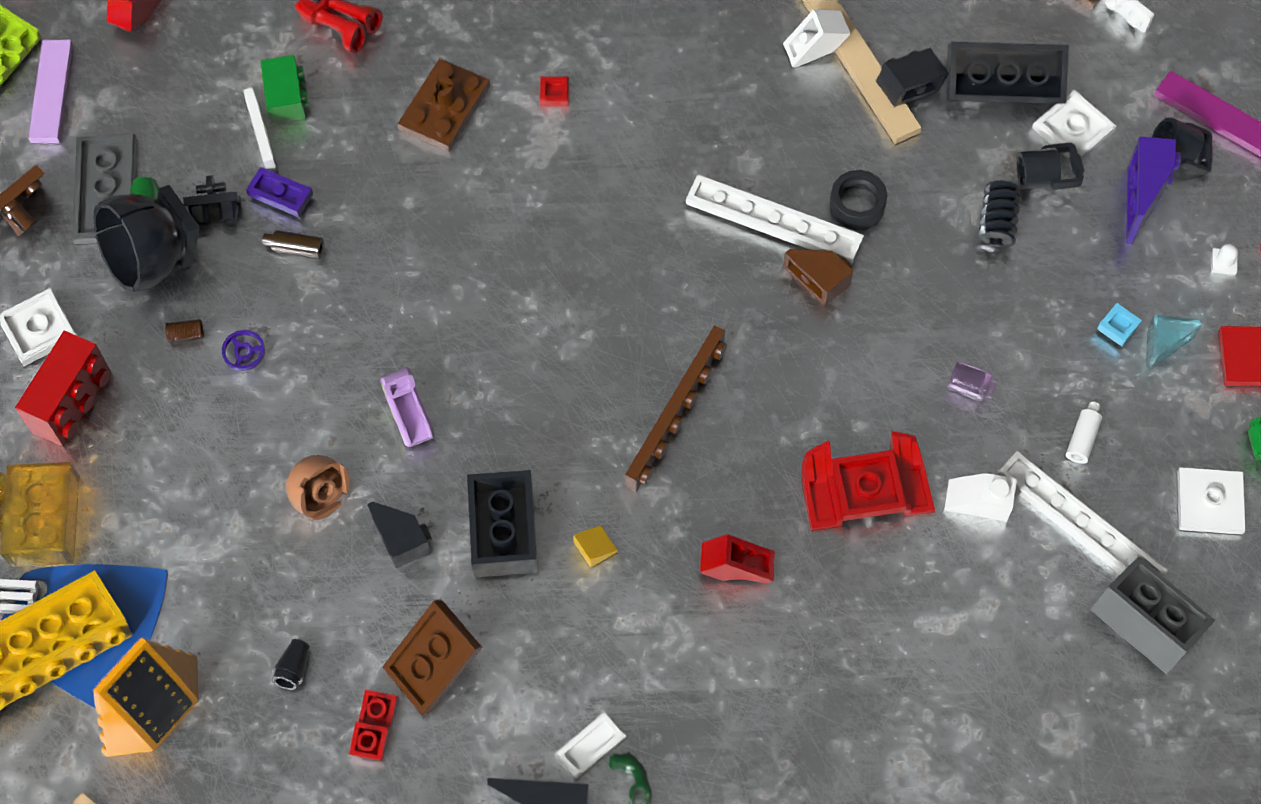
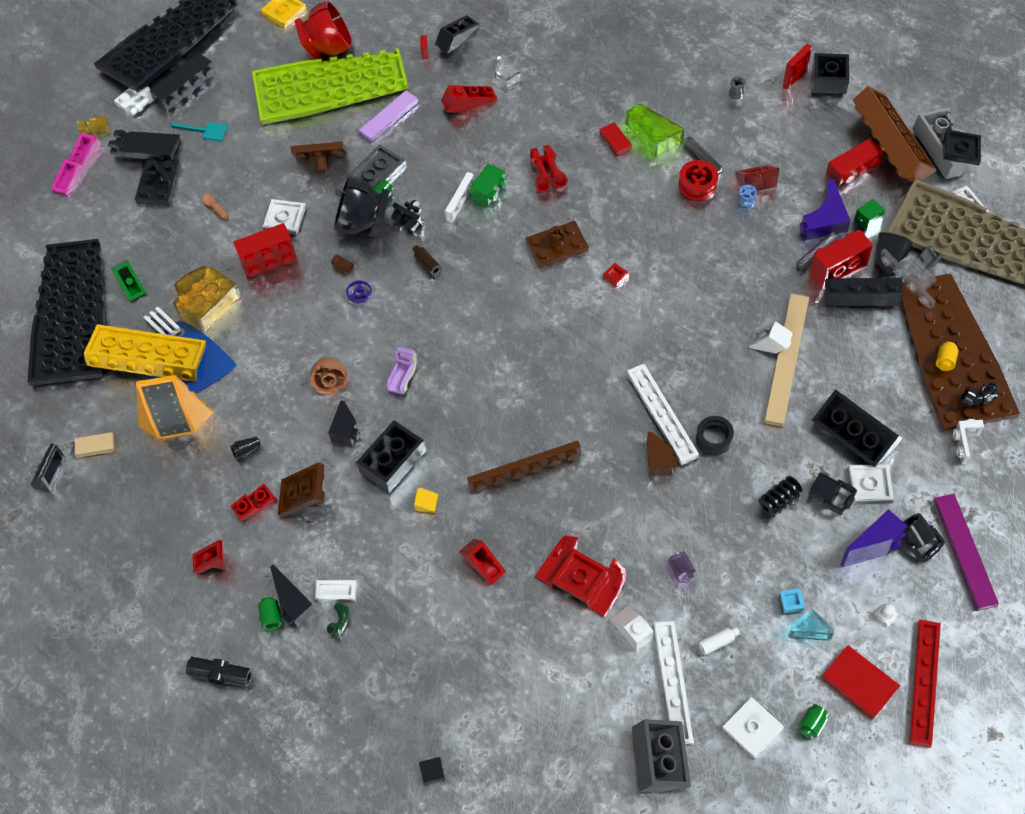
camera: 45 degrees right, 5 degrees down
dark purple plate [246,167,313,217] -> none
black brick [876,48,949,107] -> none

